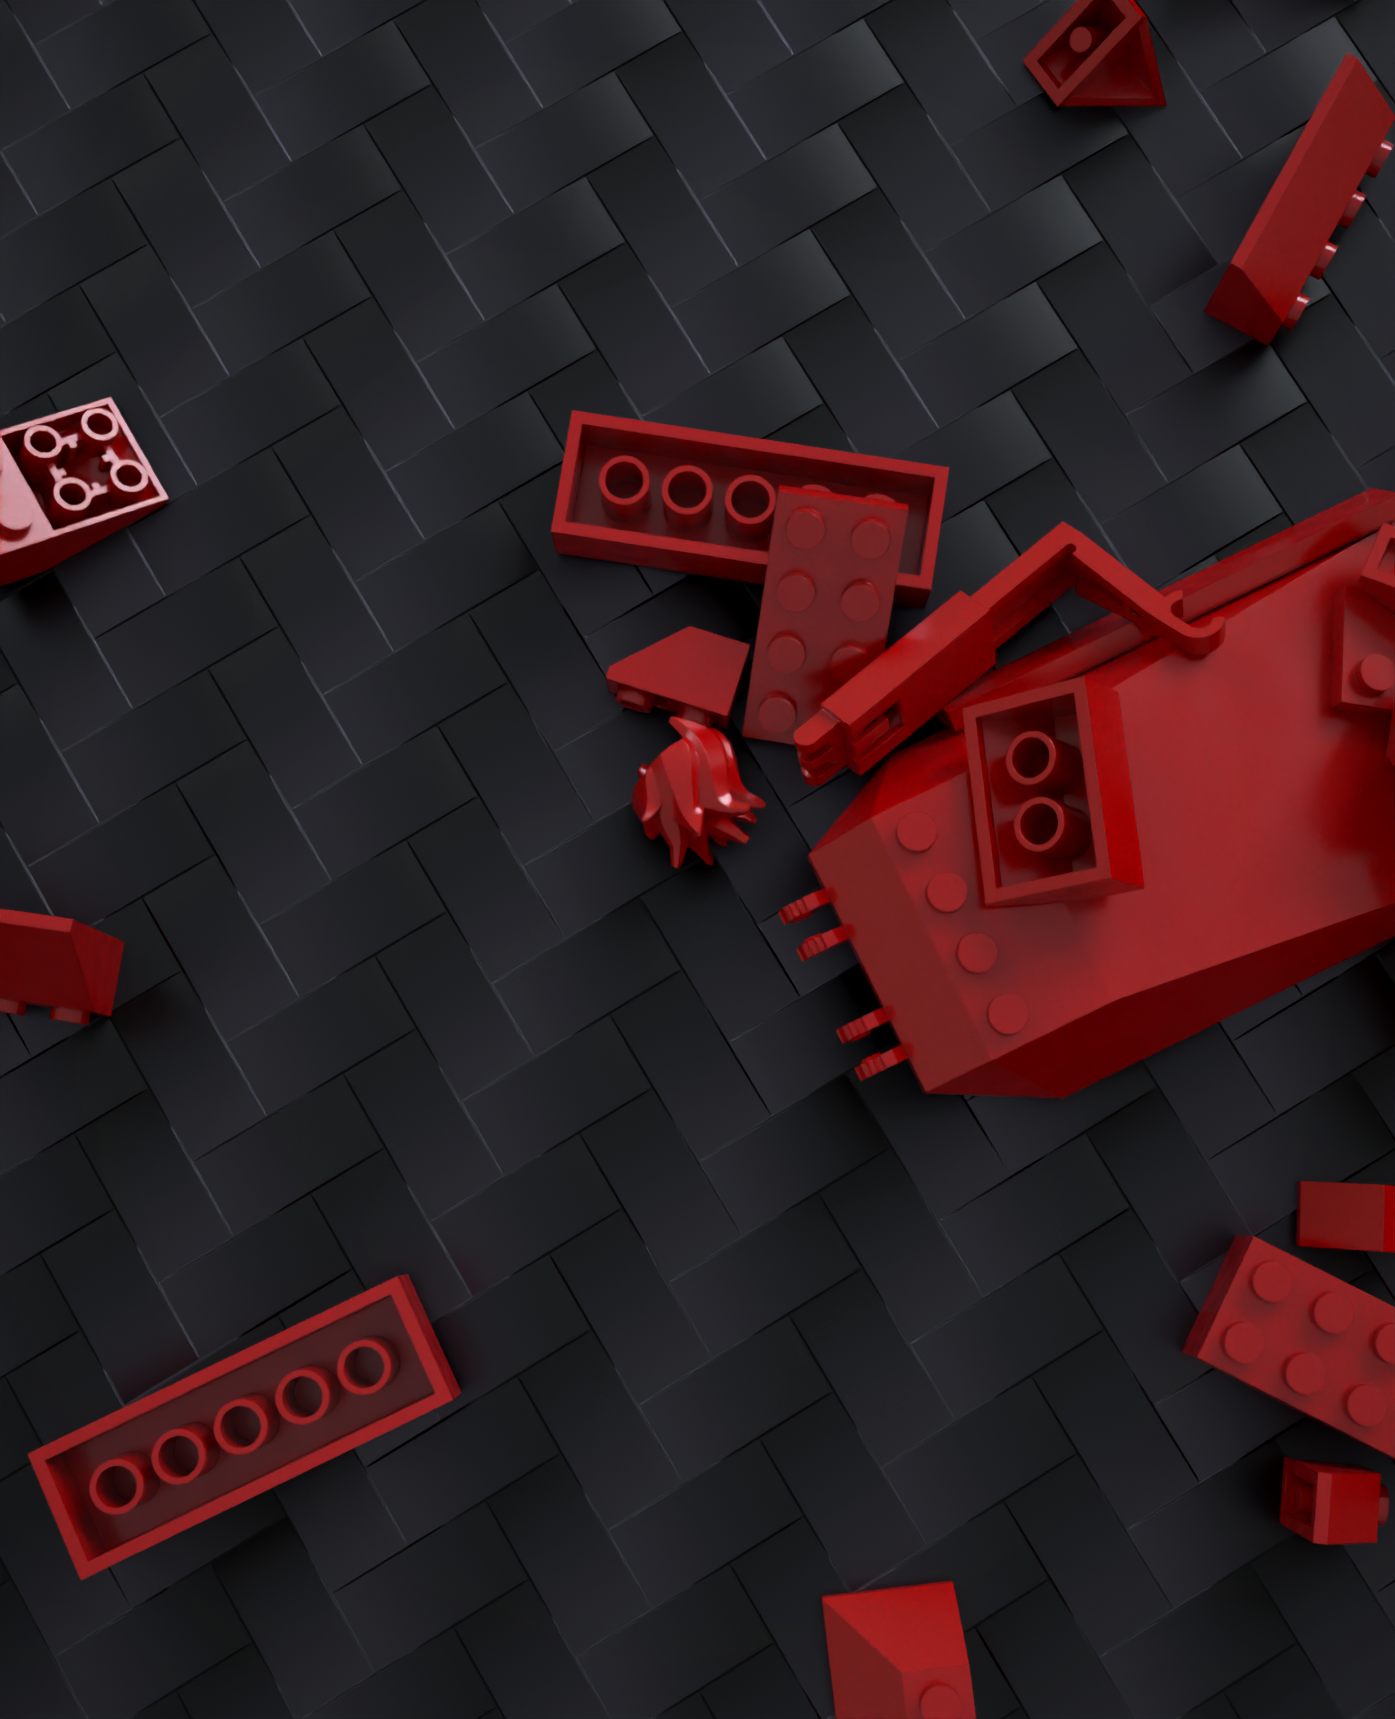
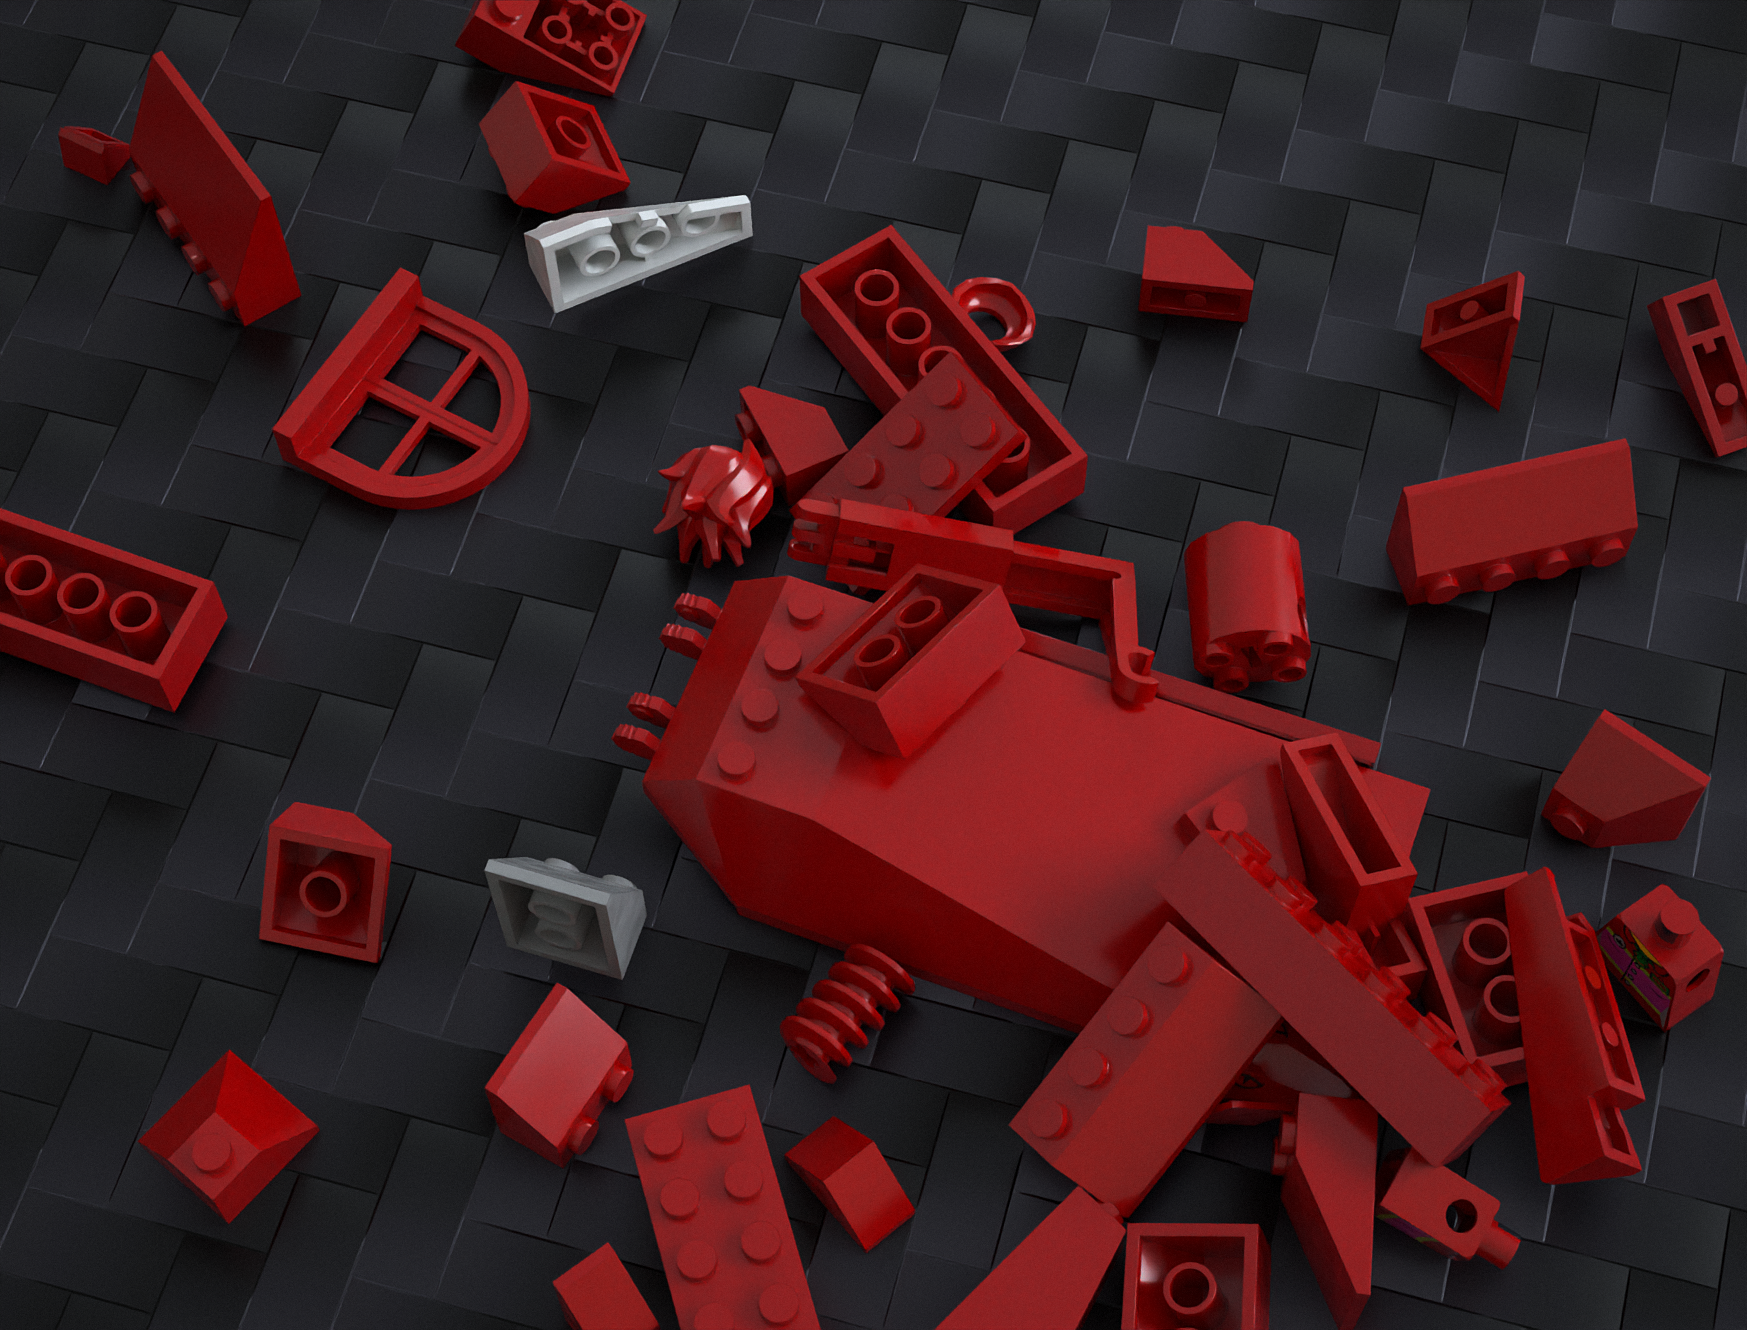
camera: 45 degrees right, 20 degrees down
none -> red slope [259,802,392,963]
none -> red window [272,267,531,510]
none -> red slope [479,81,631,214]
none -> light grey slope [484,857,647,980]
none -> red slope [485,983,634,1169]
none -> white wedge [524,195,753,313]
none -> red piece [779,943,916,1084]
none -> red piece [952,277,1036,352]
none -> red slope [1138,225,1254,322]
none -> red cylinder [1184,521,1311,693]

